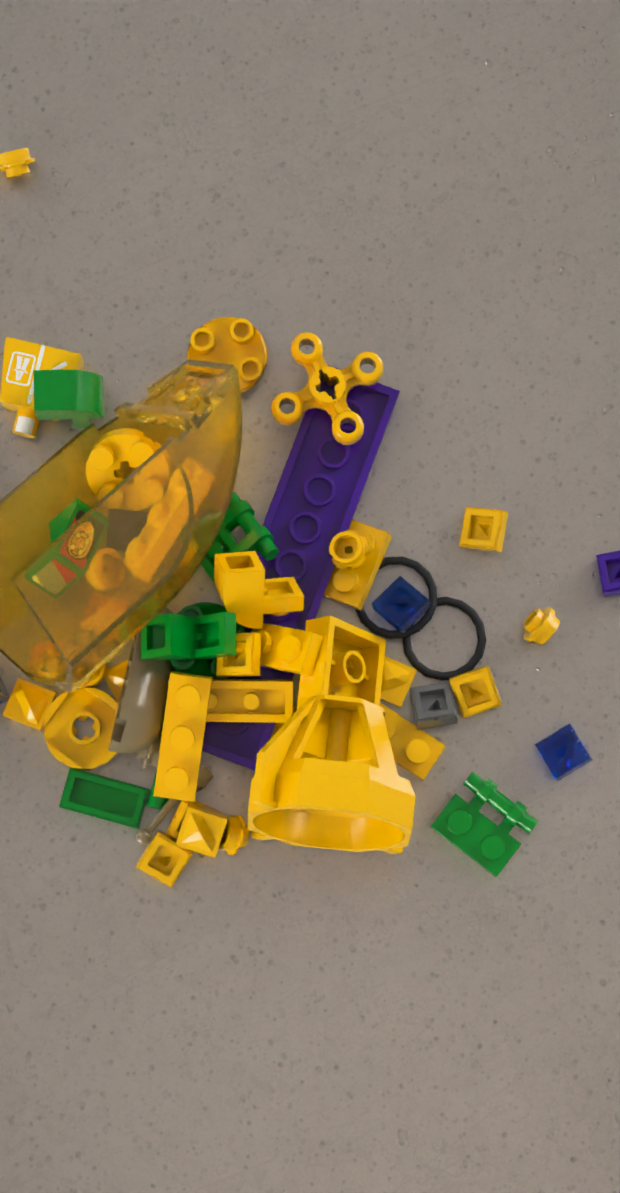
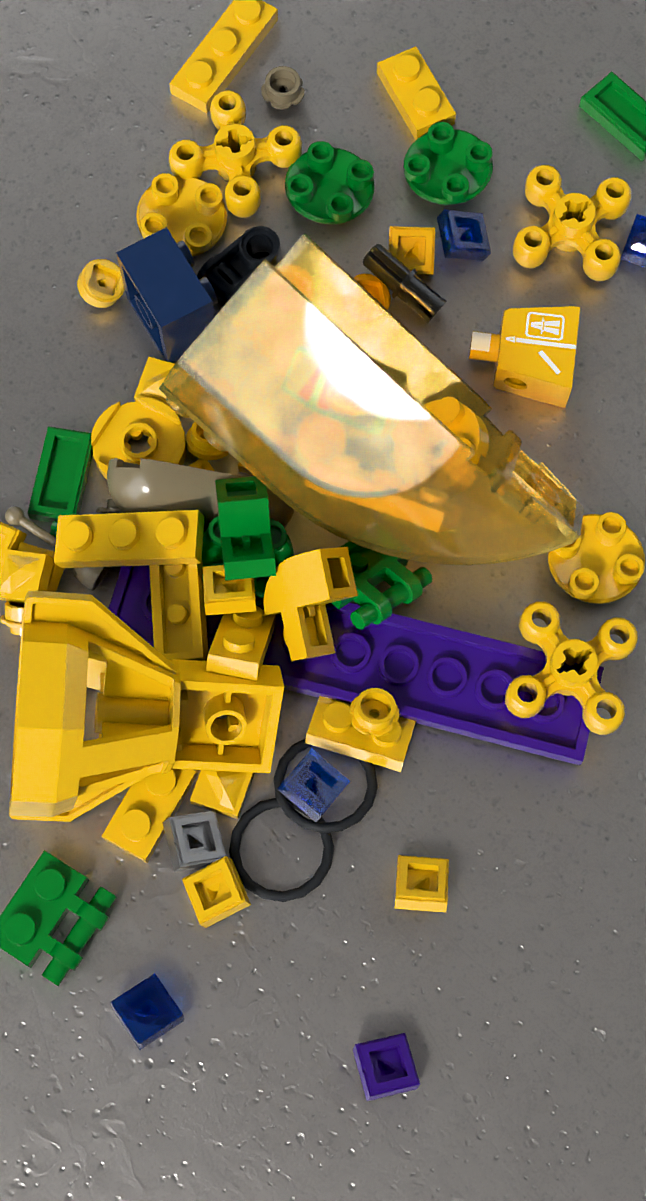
camera: 85 degrees right, 10 degrees down
green brick [33,370,104,428] -> none
yellow plate [523,607,560,646] -> none

